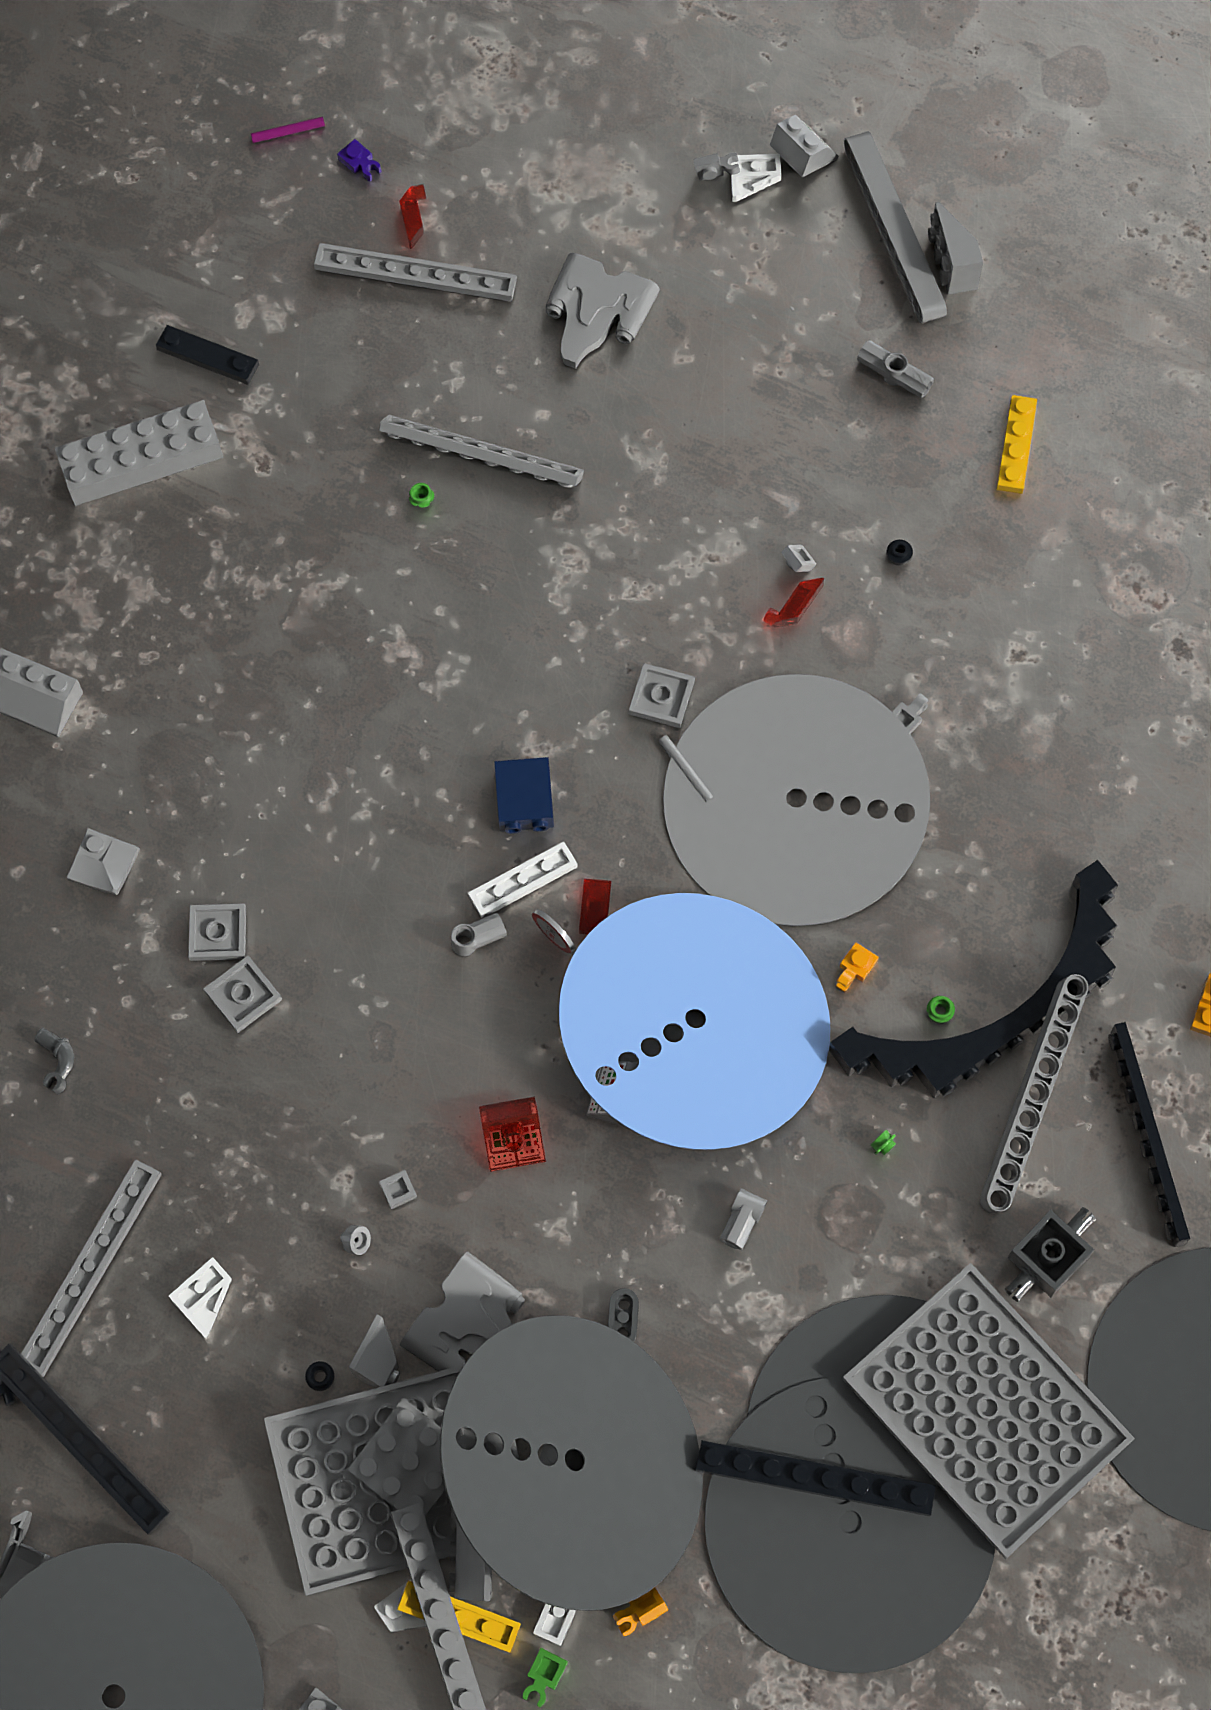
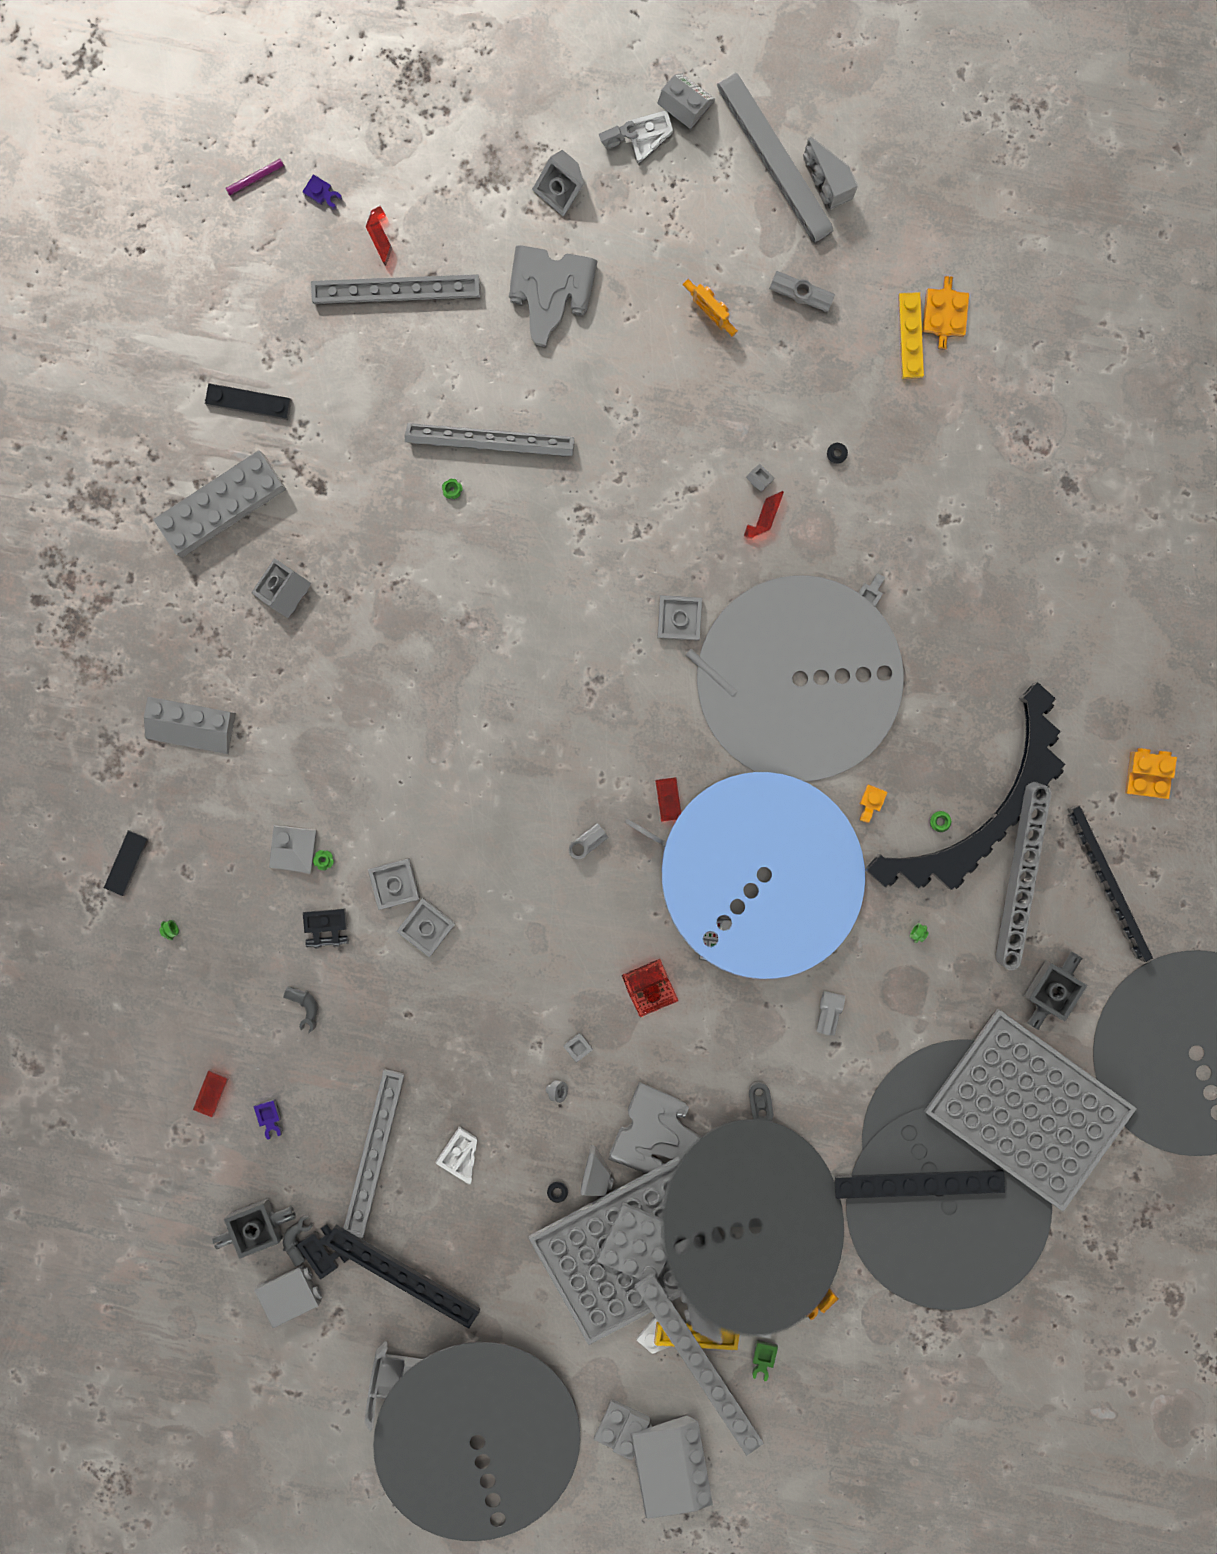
camera: 15 degrees left, 20 degrees up
white plate [468,842,577,919] -> none
dark blue panel [494,757,554,834] -> none
none -> light grey slope [251,558,311,618]
none -> black plate [302,908,349,949]
none -> bright green plate [313,850,334,871]
none -> light grey slope [532,150,584,216]
none -> light orange plate [682,278,738,337]
none -> light orange plate [922,276,969,349]

